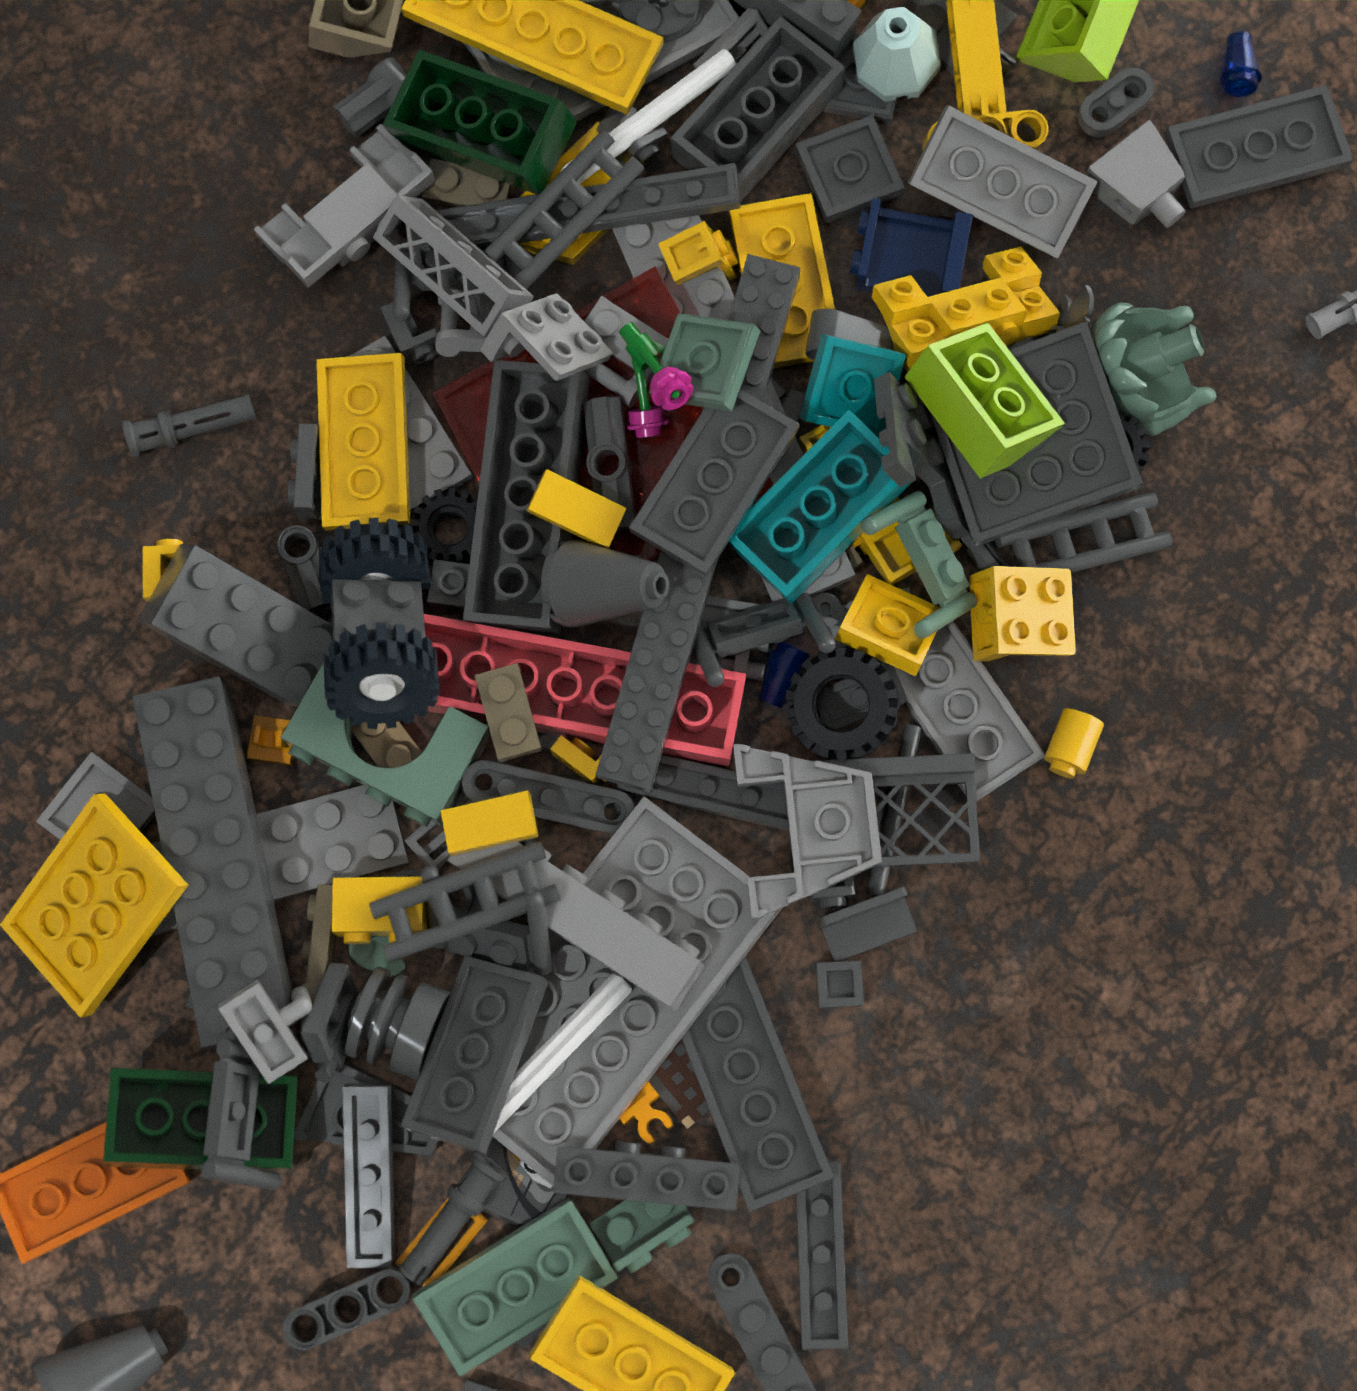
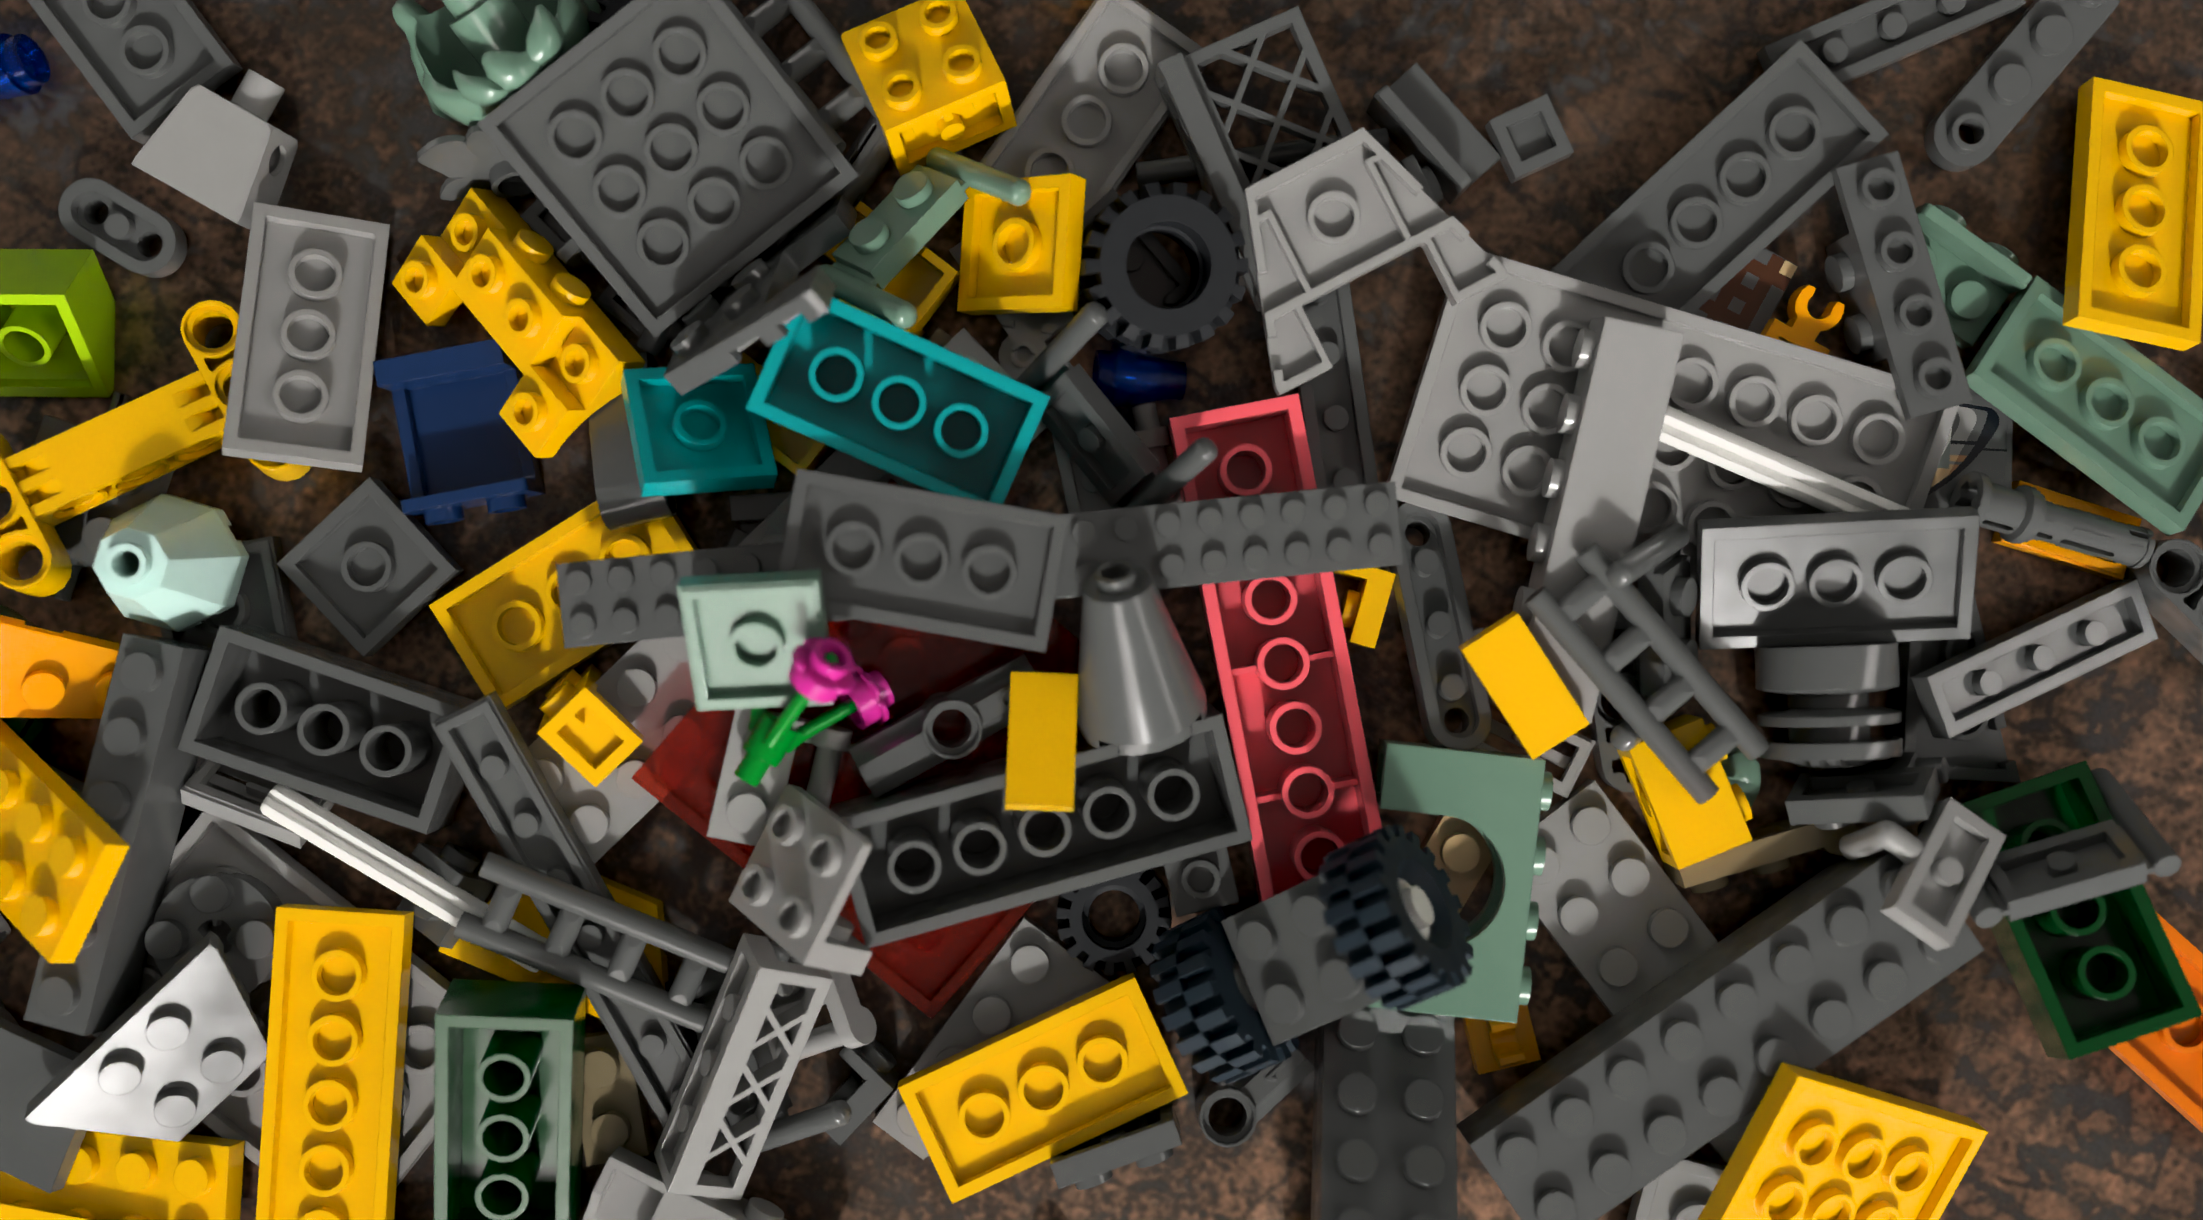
camera: 110 degrees left, 10 degrees up
dark tan plate [475,663,542,763] -> none
lime slope [905,323,1065,479] -> none

